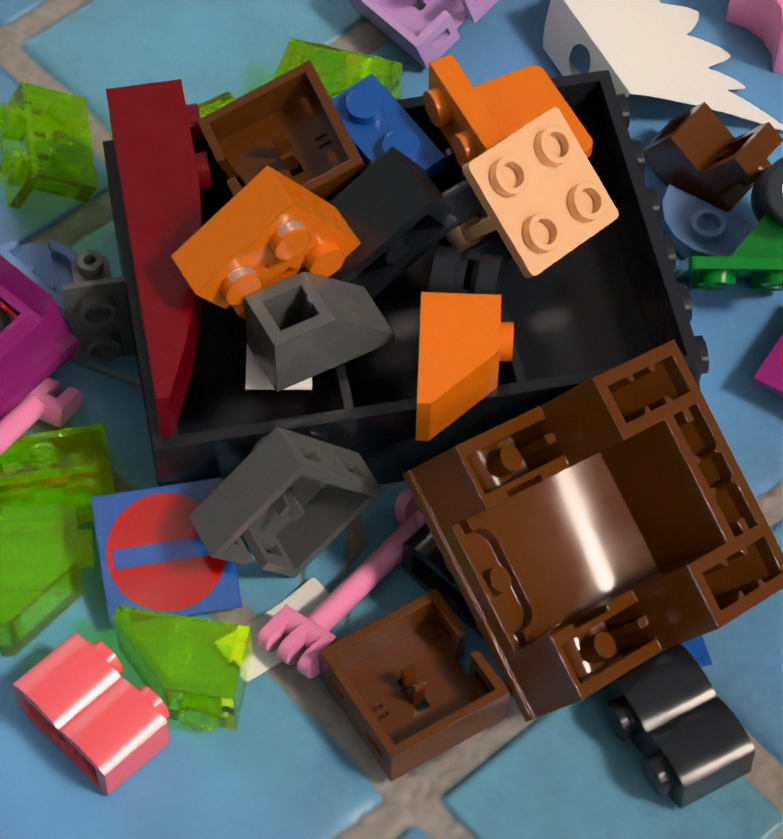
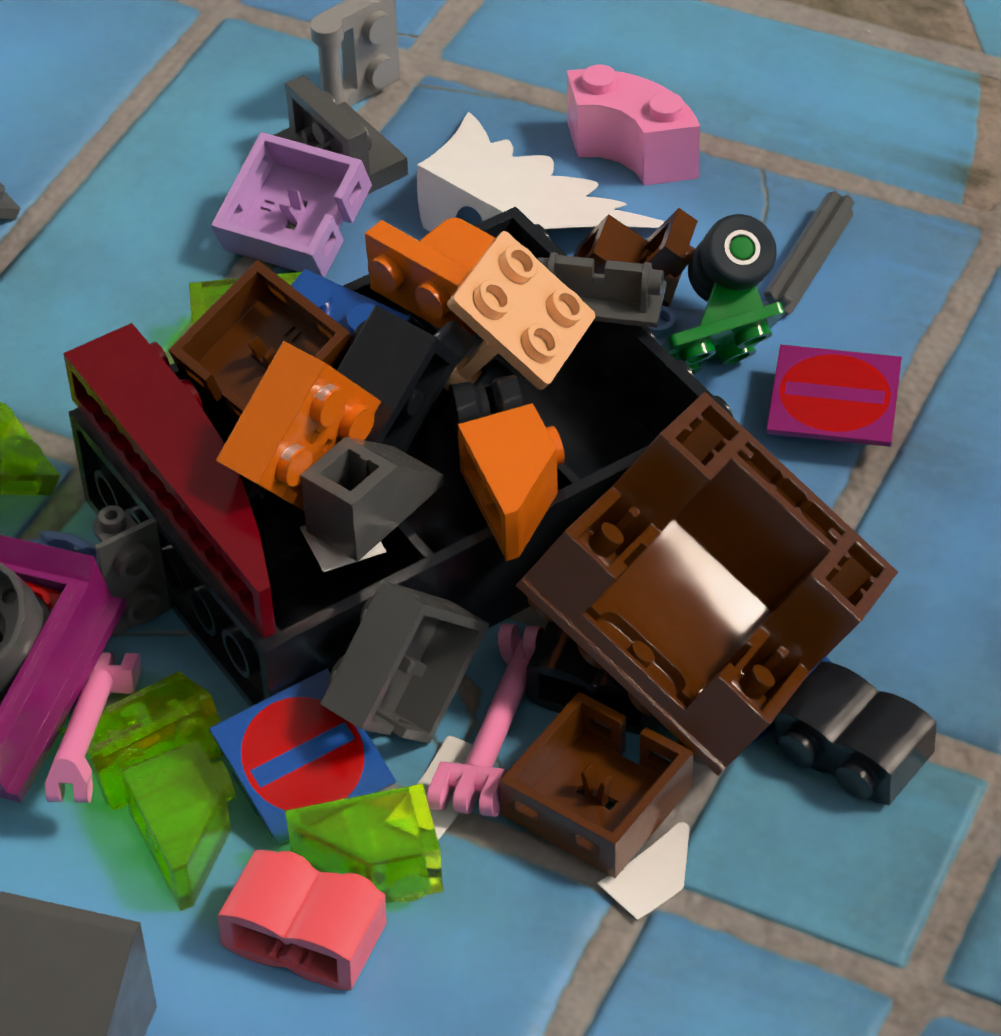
camera: 20 degrees left, 10 degrees down
none -> dark grey hinge [537,252,666,328]
none -> white sticker [597,822,689,920]

